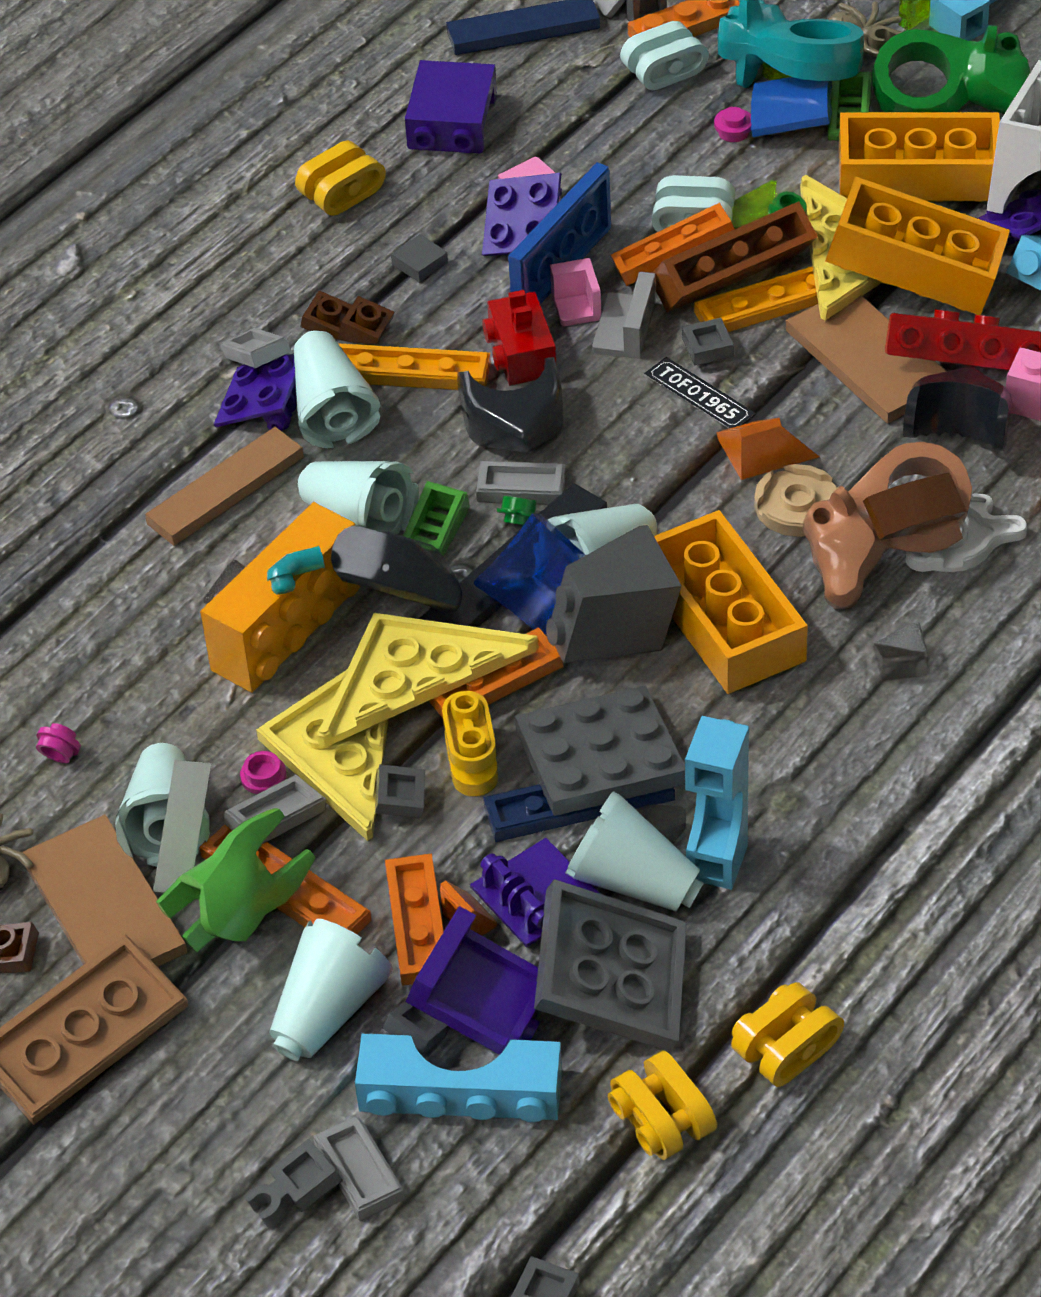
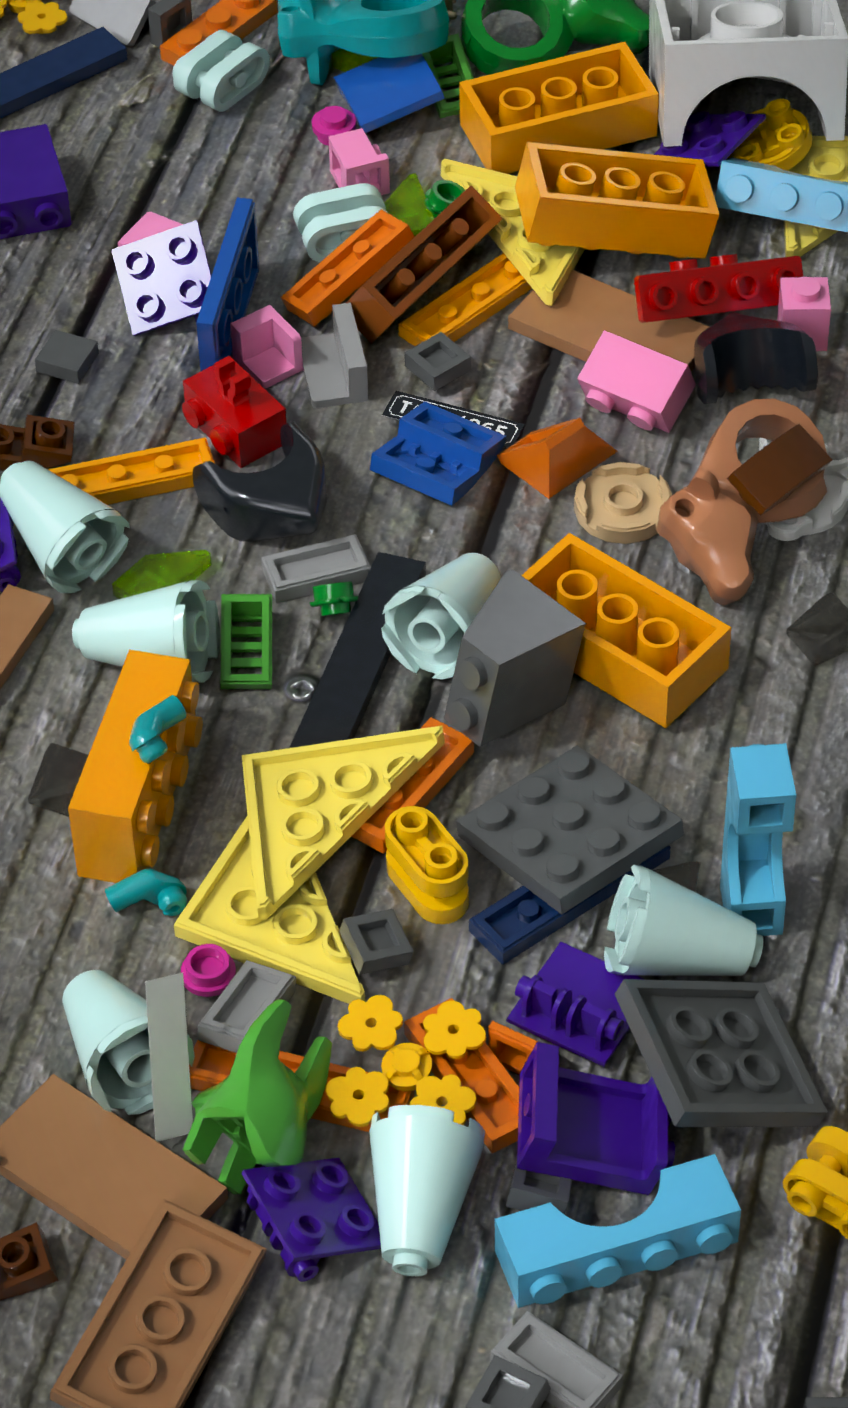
camera: 25 degrees left, 0 degrees up
black animal [331,526,463,613] -> none
clear blue plate [473,514,586,636] -> none
none -> teal arm [105,869,188,916]
none -> clear neon green tile [112,550,212,599]
none -> dark purple hinge [241,1157,381,1282]
none -> yellow plant [326,995,486,1127]
none -> bright pink brick [328,128,390,195]
none -> blue slope [369,401,506,506]
none -> bright pink brick [577,330,696,433]

